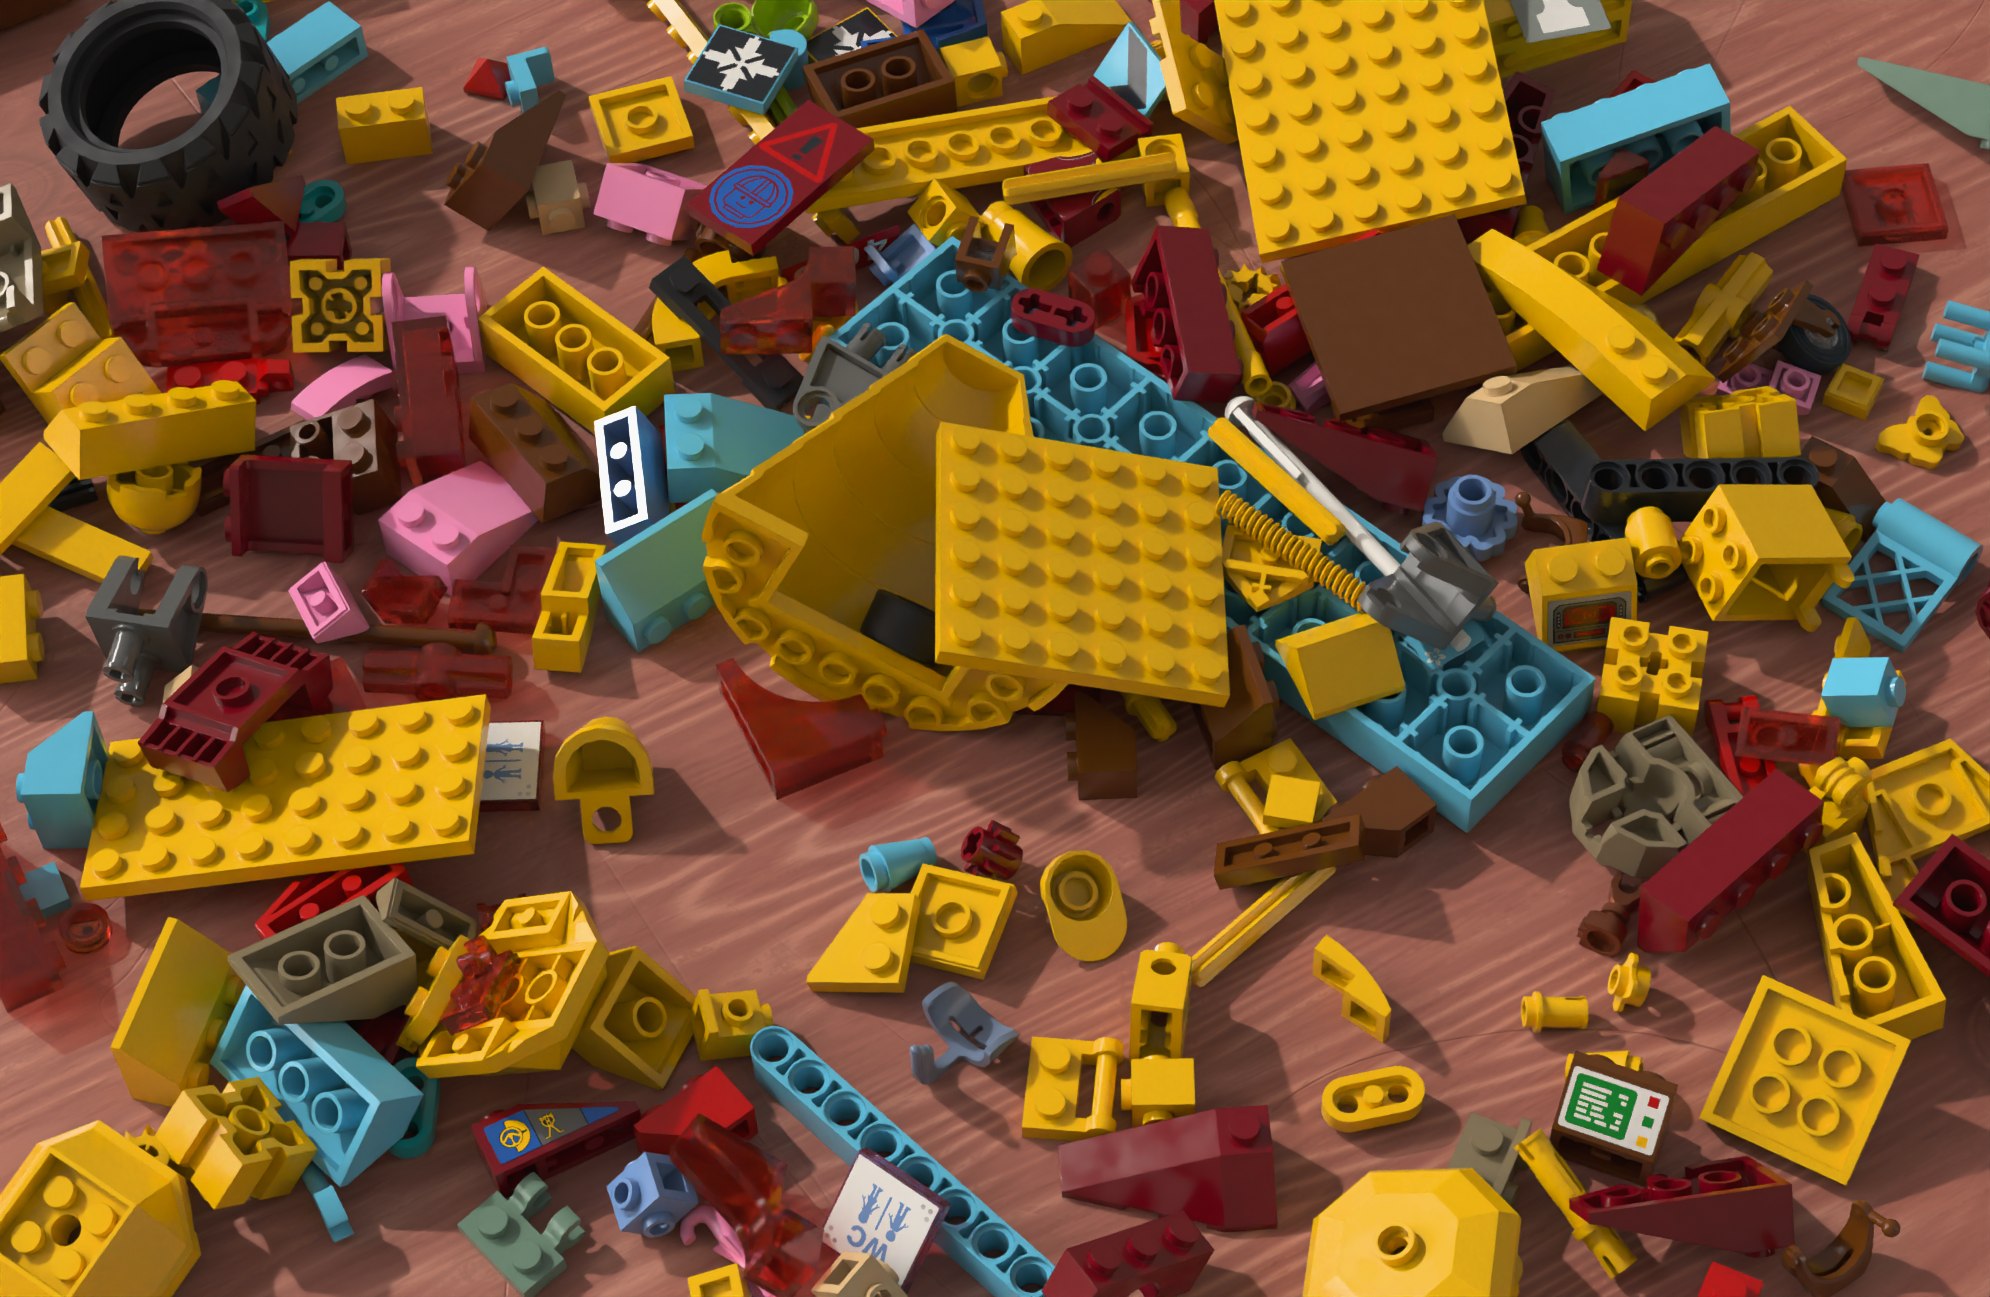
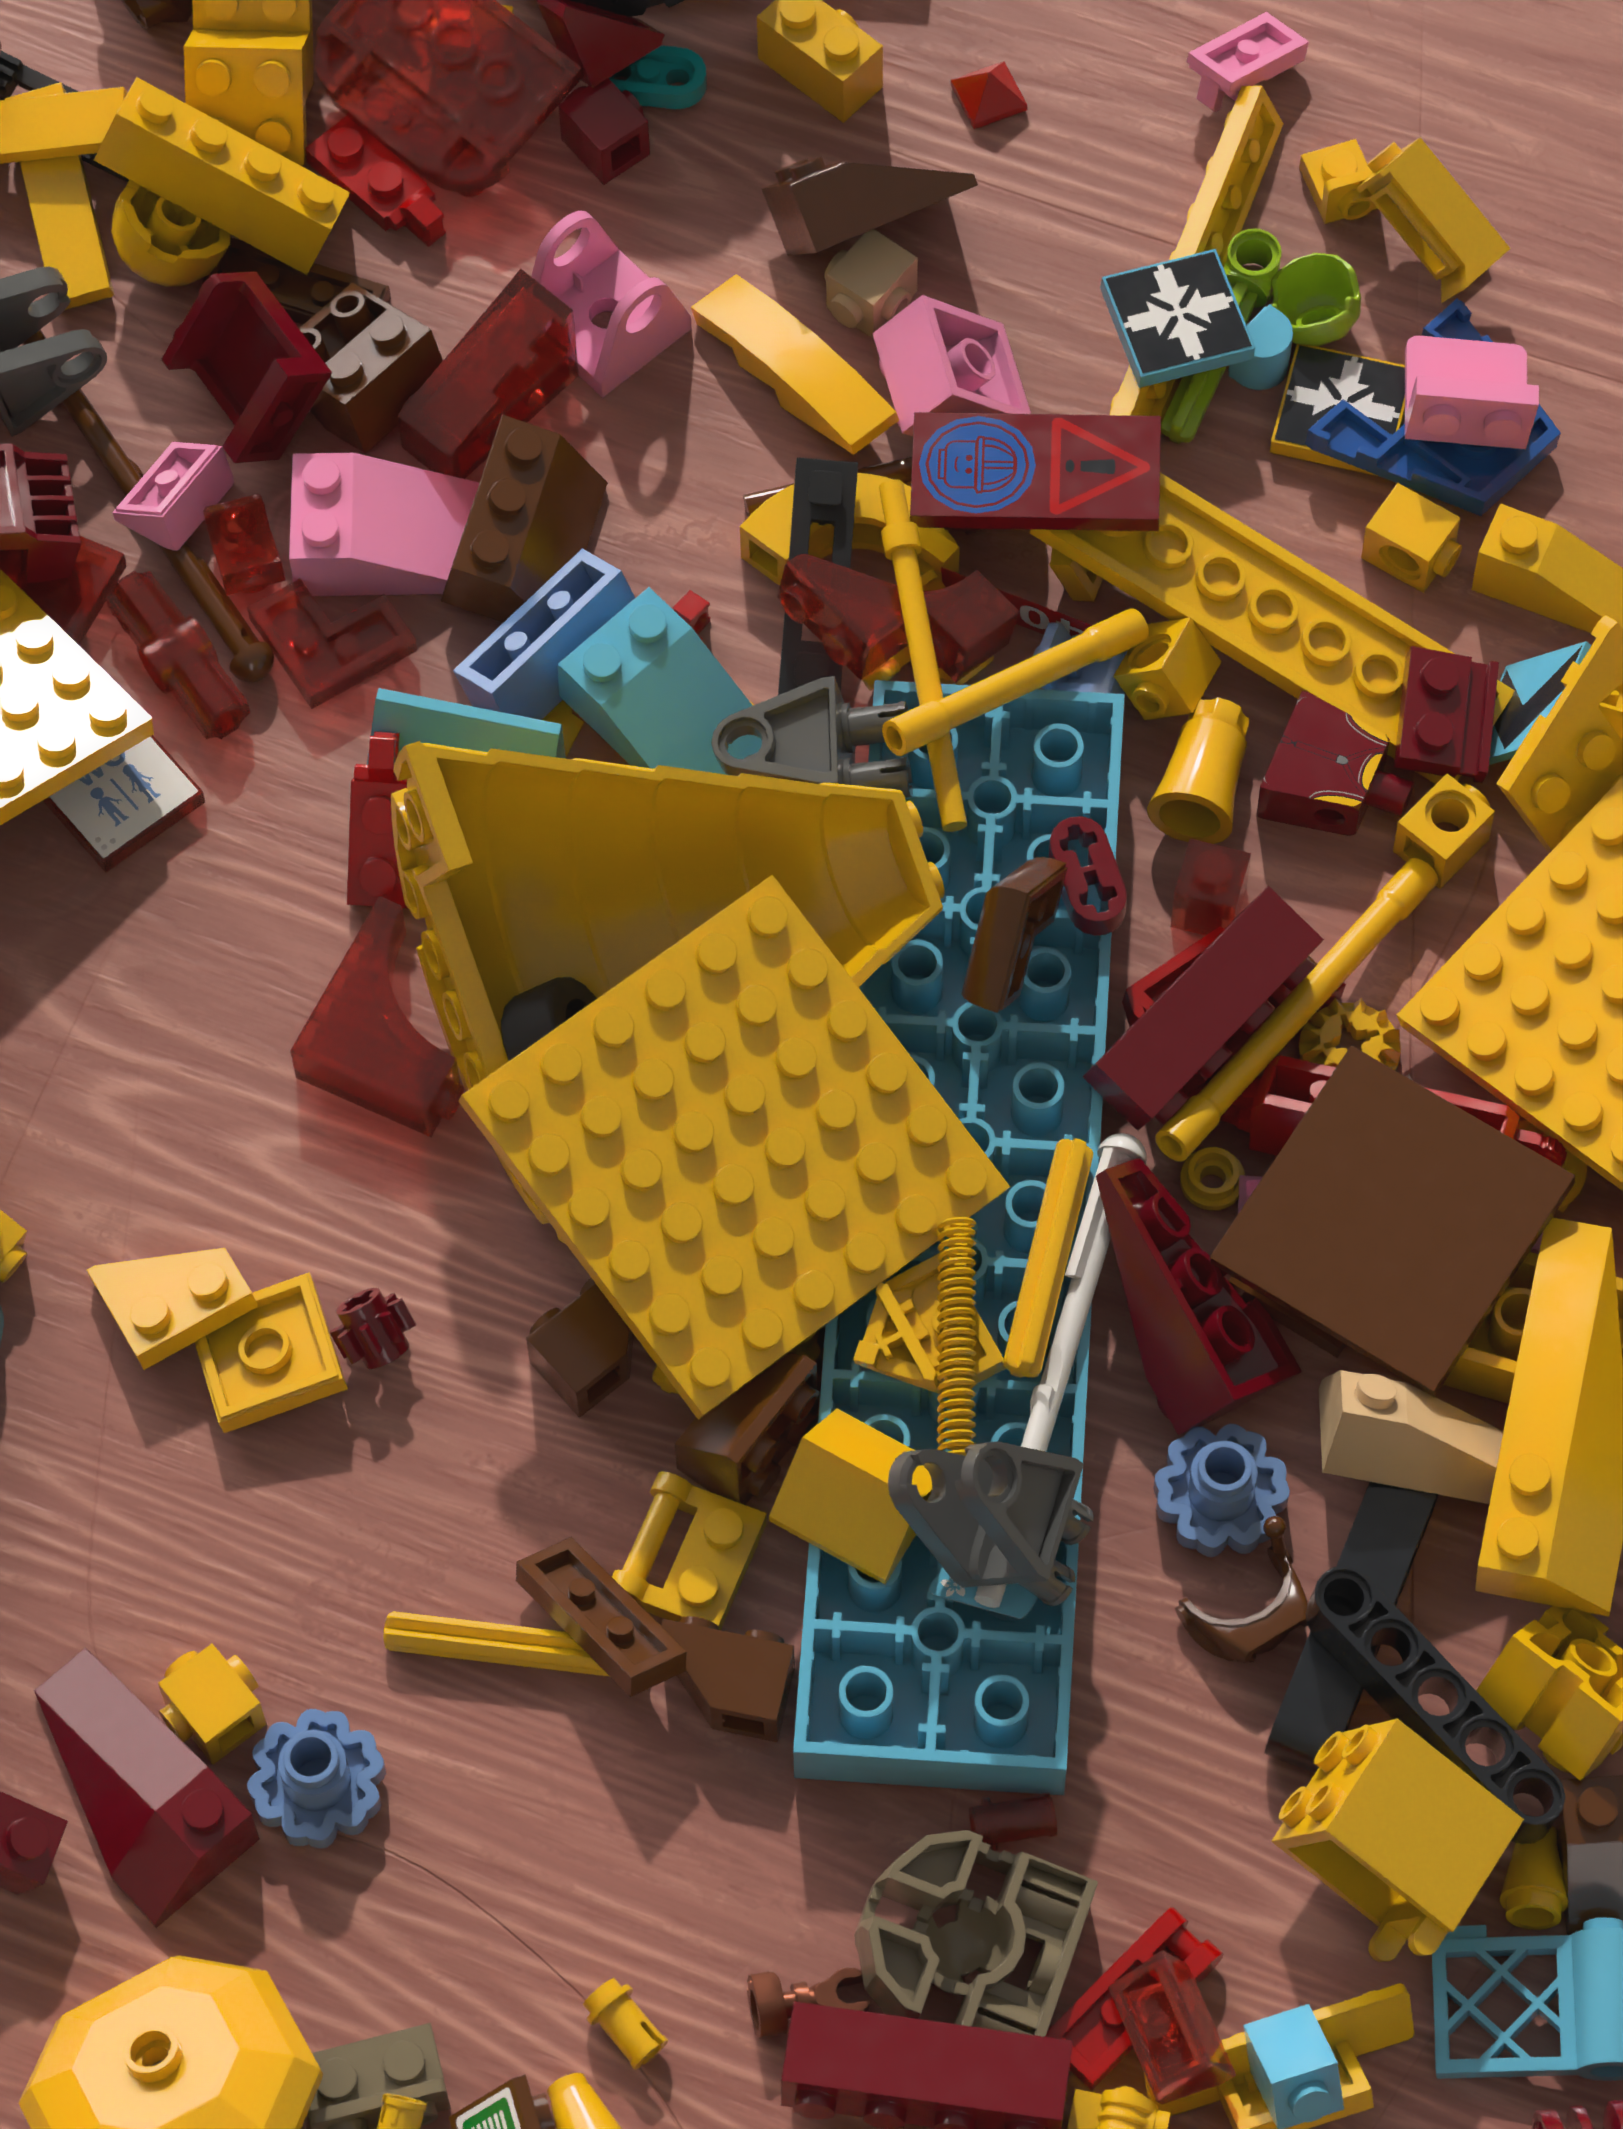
camera: 50 degrees right, 10 degrees up
yellow brick [290,258,391,353] -> none
bright pink slope [291,354,393,420] -> none
yellow brick [478,266,675,435] -> none
medium azure bracket [505,47,555,114] -> none
yellow slope [532,542,607,673] -> none
yellow container [553,716,655,844] -> none
yellow plate [588,76,695,163] -> none
reddish brown slope [802,29,957,128] -> none
medium azure cone [859,837,937,893] -> none
sand blue helmet [909,982,1021,1085] -> none
reddish brown window [954,216,1017,293] -> none
yellow axle [1002,152,1177,205] -> none
yellow plate [1022,1036,1124,1141] -> none
yellow cap [1040,850,1127,962] -> none
yellow torso [1129,942,1192,1067] -> none
yellow tile [1263,774,1321,828] -> none
yellow slope [1312,934,1391,1043] -> none
yellow plate [1321,1066,1425,1133] -> none
yellow slope [1525,537,1637,653] -> none
yellow brick [1594,617,1708,740] -> none
yellow plate [1608,953,1651,1012] -> none
yellow brick [1625,506,1682,579] -> none
none -> medium blue plant [247,1709,386,1849]
none -> red hinge [347,732,408,908]
none -> yellow slope [691,274,899,455]
none -> yellow bar [879,479,967,832]
none -> yellow piece [882,608,1149,756]
none -> reddish brown brick [961,857,1068,1013]

